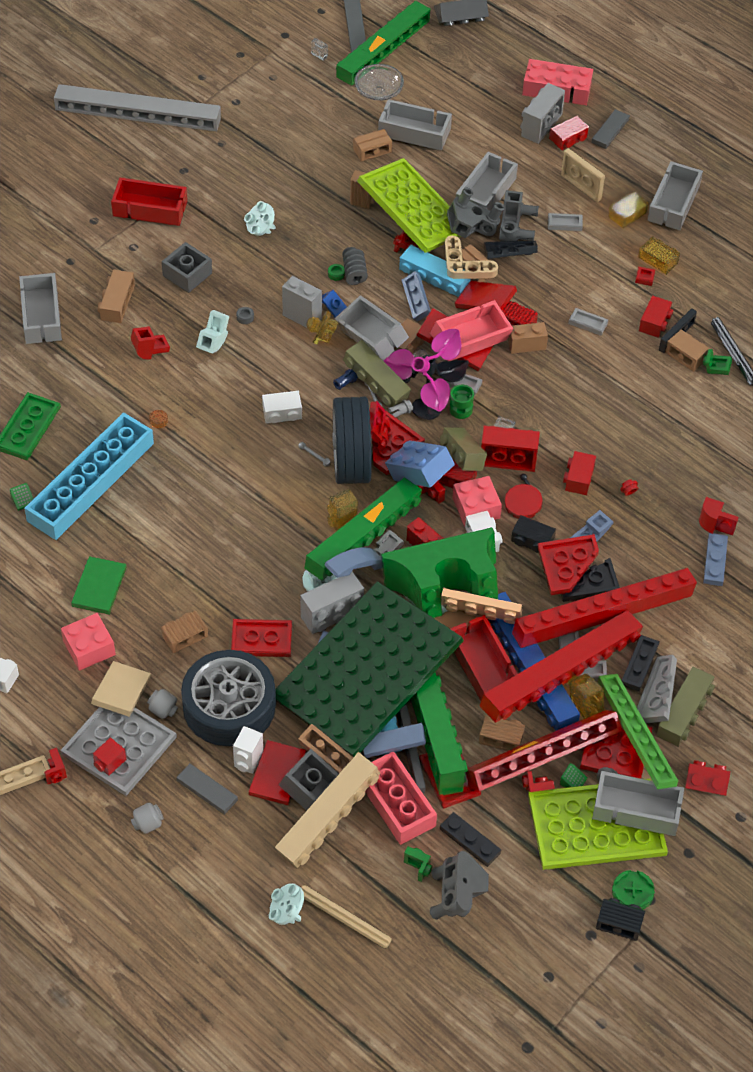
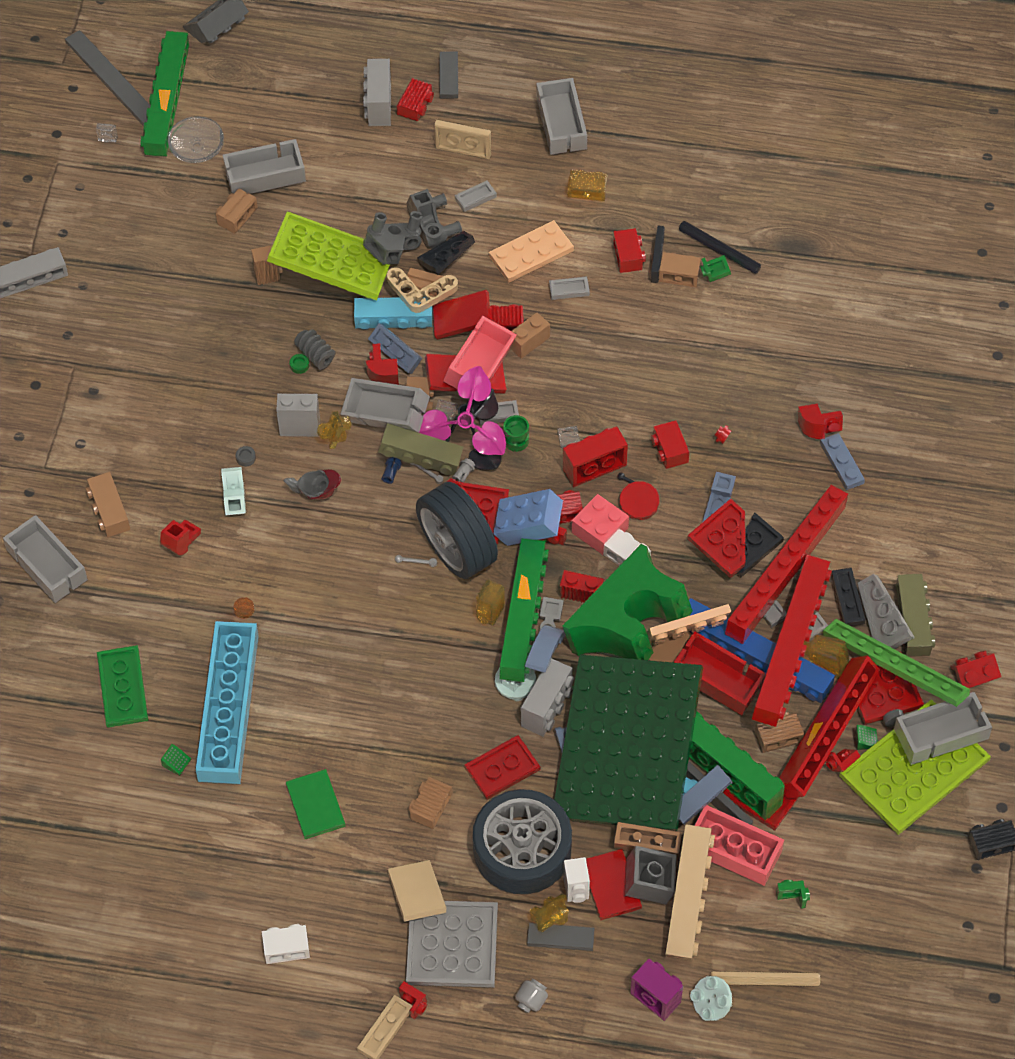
camera: 30 degrees left, 5 degrees up
coral brick [61,613,116,671] -> none
red brick [93,737,127,775] -> none
red piece [111,177,188,226] -> none
light grey head [147,689,178,719] -> none
dark grey brick [162,242,212,293] -> none
light aqua plate [244,201,276,236] -> none
white brick [262,391,302,423] -> none
blue bracket [322,290,347,318] -> none
red bracket [393,231,420,253] -> none
dark grey piece [430,851,489,920] -> none
olive brick [440,427,487,471] -> none
black plate [440,812,501,867] -> none
light grey piece [456,152,518,211] -> none
black brick [511,515,556,553] -> none
coral piece [522,59,593,106] -> none
clear yellow brick [608,191,649,229] -> none
green tile [612,870,655,910] -> none
red tile [635,266,655,286] -> none
none -> dark grey hair [283,469,341,500]
none -> red brick [366,343,399,385]
none -> light nougat plate [489,220,574,283]
none -> clear yellow hips [530,894,569,932]
none -> magenta brick [630,959,683,1021]

